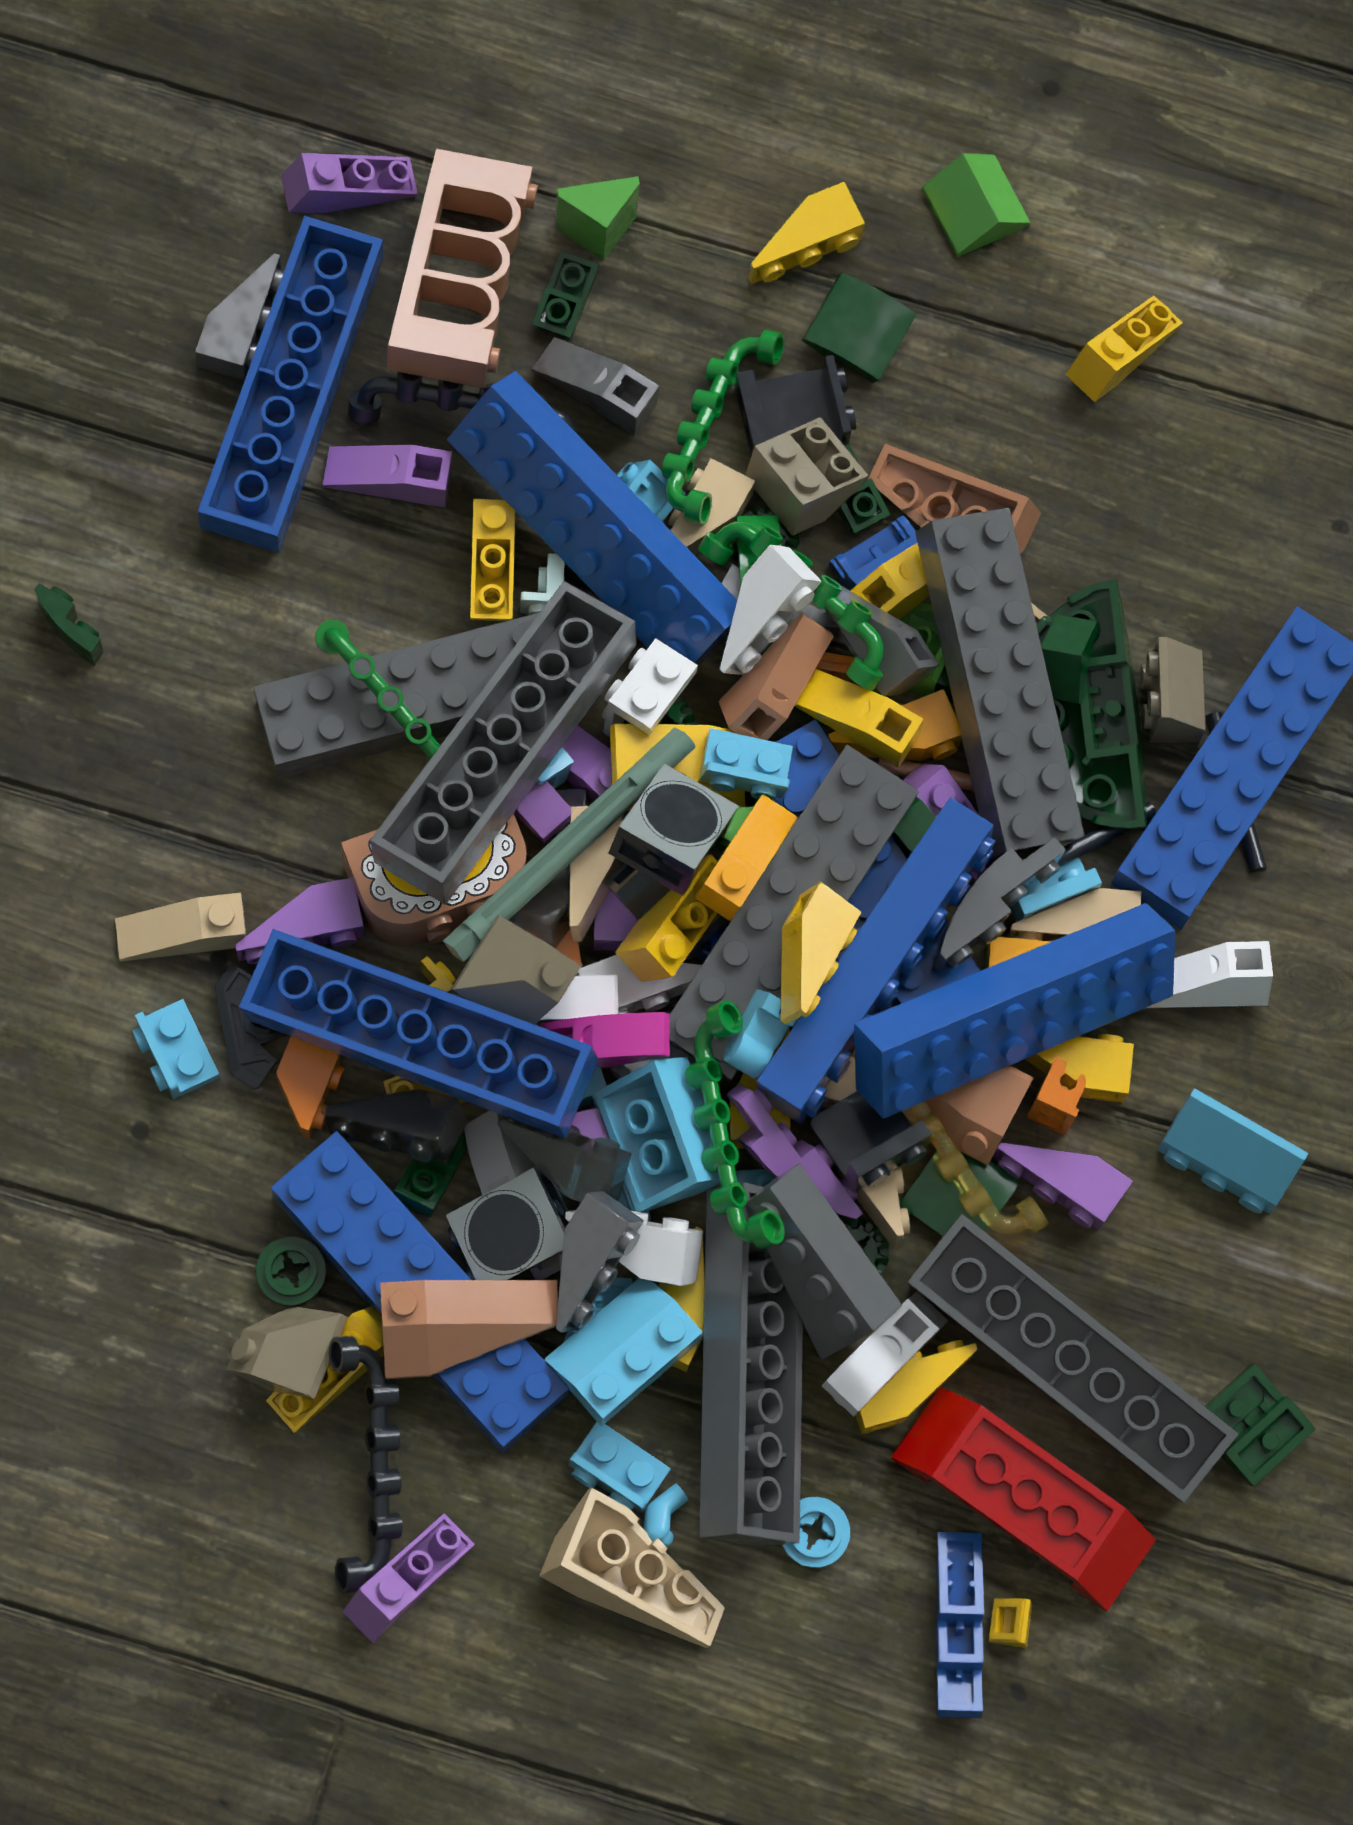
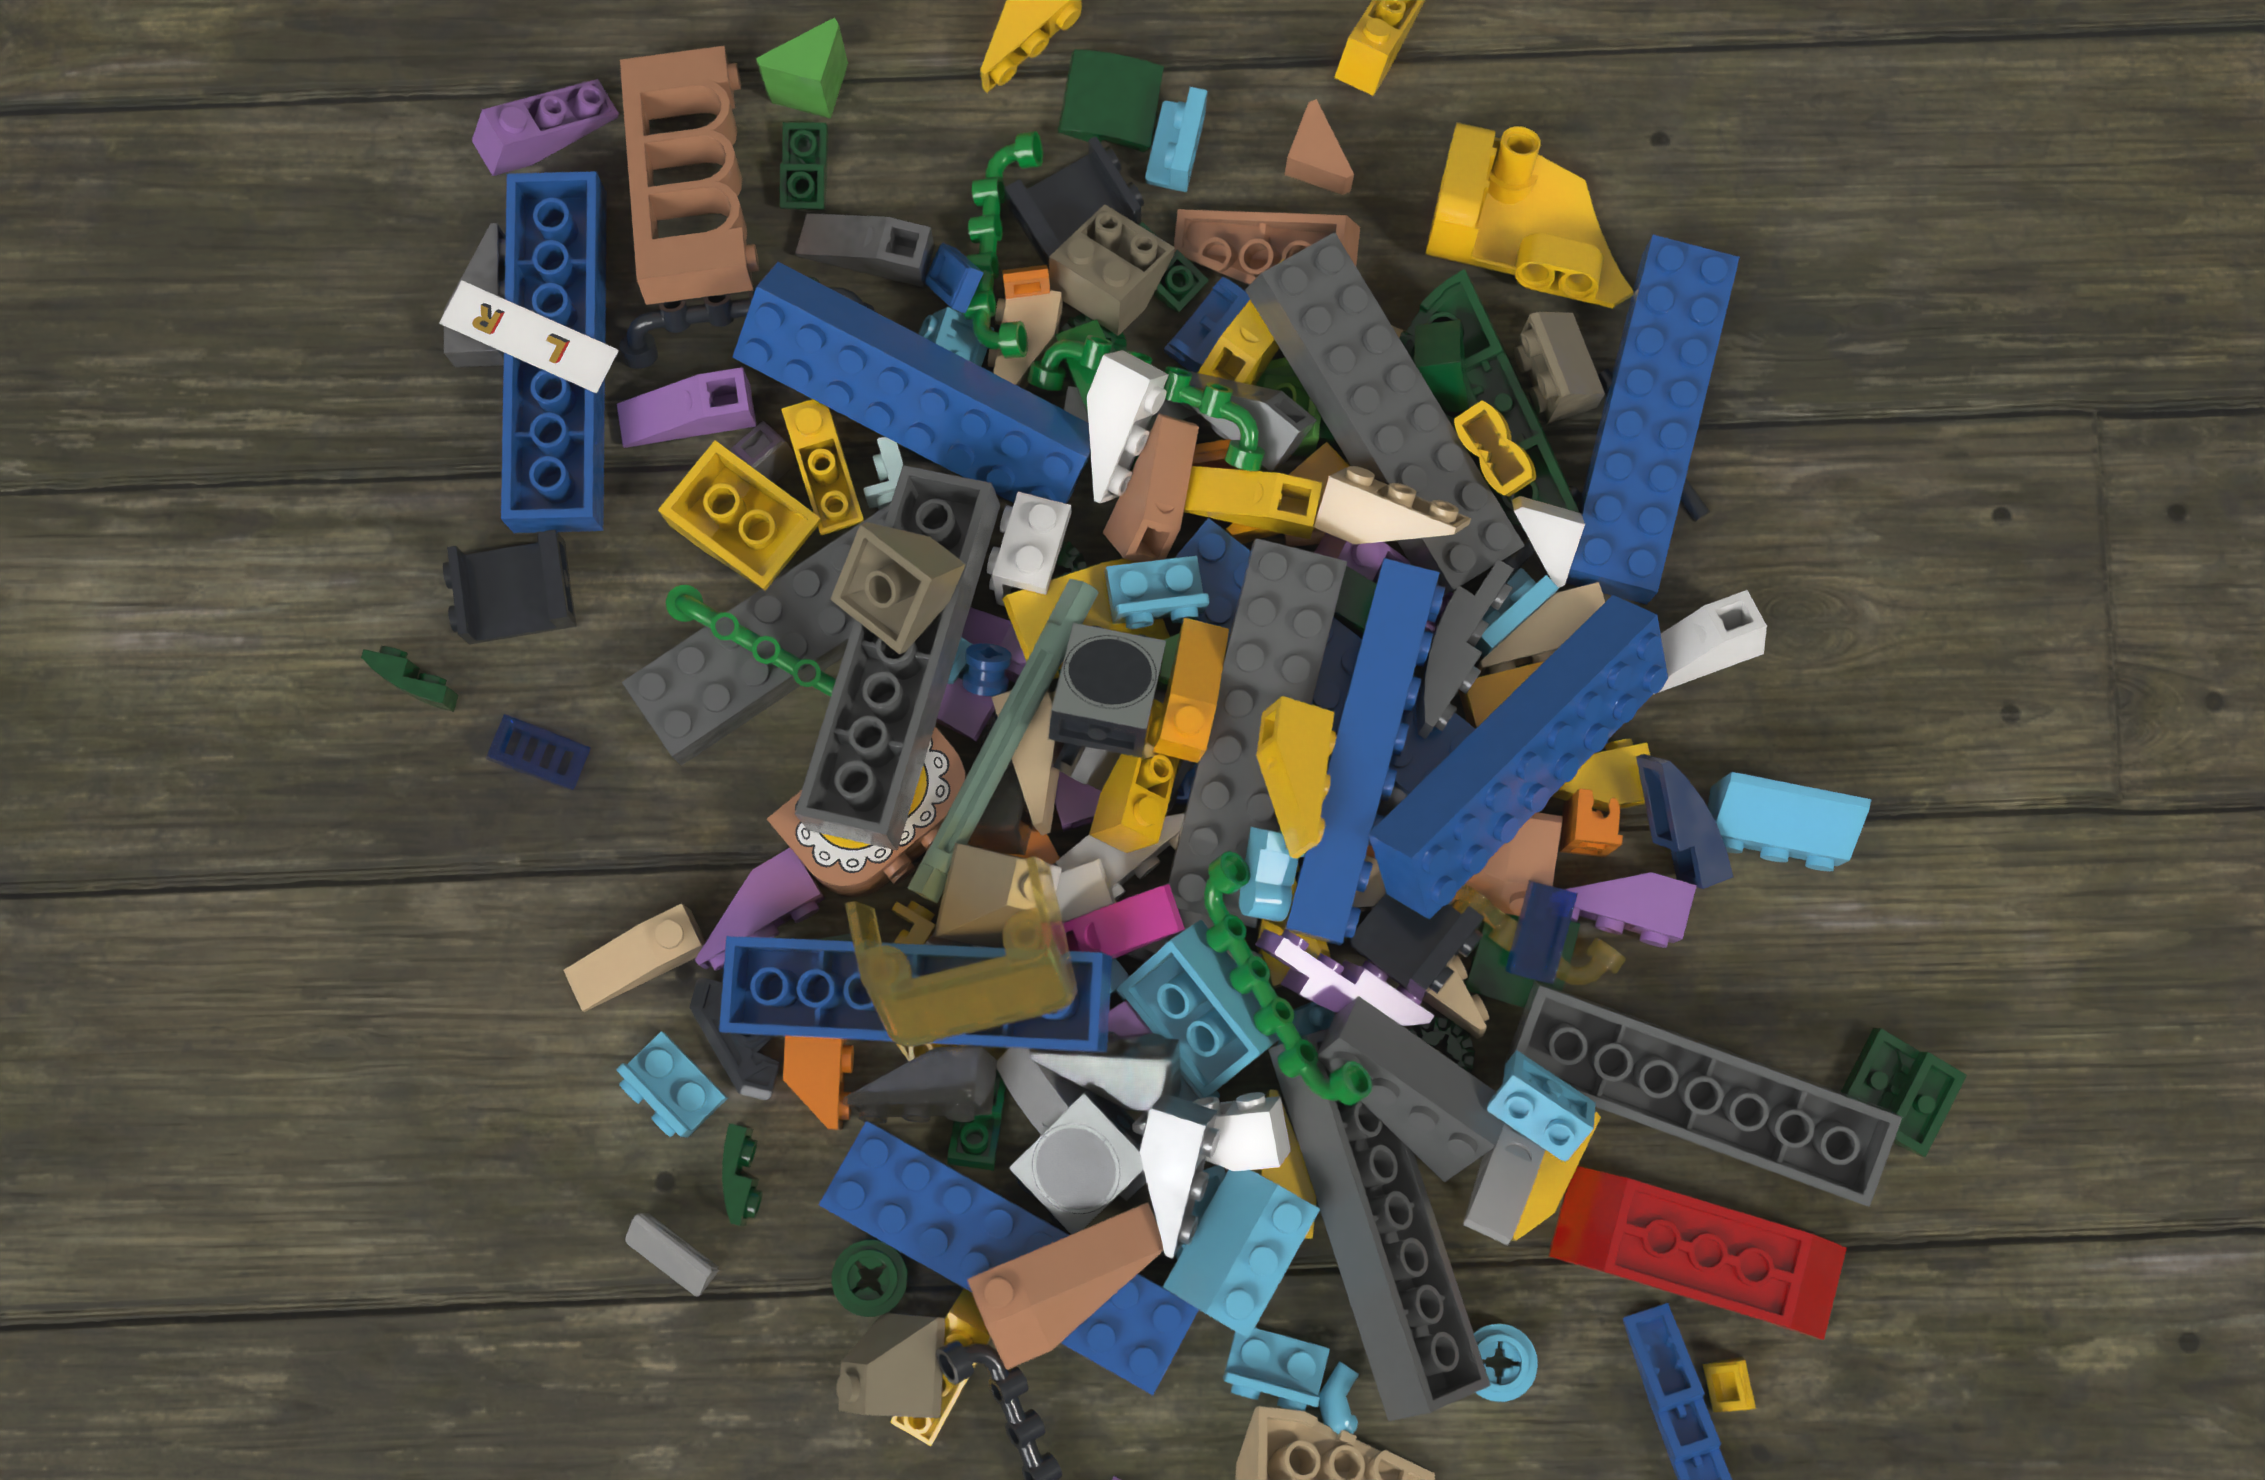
camera: 10 degrees left, 5 degrees up
none -> white sticker [439,280,619,394]
none -> black panel [443,529,577,644]
none -> clear blue slope [486,714,591,791]
none -> light grey slope [626,1213,719,1296]
none -> yellow slope [658,440,822,591]
none -> dark green slope [722,1123,763,1226]
none -> flat silver slope [730,421,798,483]
none -> dark tan slope [830,522,966,654]
none -> clear yellow windscreen [845,857,1077,1047]
none -> blue tile [924,243,984,314]
none -> blue wheel [962,643,1012,696]
none -> orange slope [1002,265,1050,299]
none -> medium azure bracket [1145,87,1207,193]
none -> nougat slope [1285,99,1354,195]
none -> tan slope [1314,466,1471,544]
none -> yellow panel [1425,122,1634,308]
none -> yellow brick [1454,400,1536,497]
none -> medium azure bracket [1487,1050,1596,1161]
none -> clear blue tile [1505,880,1578,984]
none -> white slope [1512,496,1585,588]
none -> dark blue slope [1636,754,1733,889]

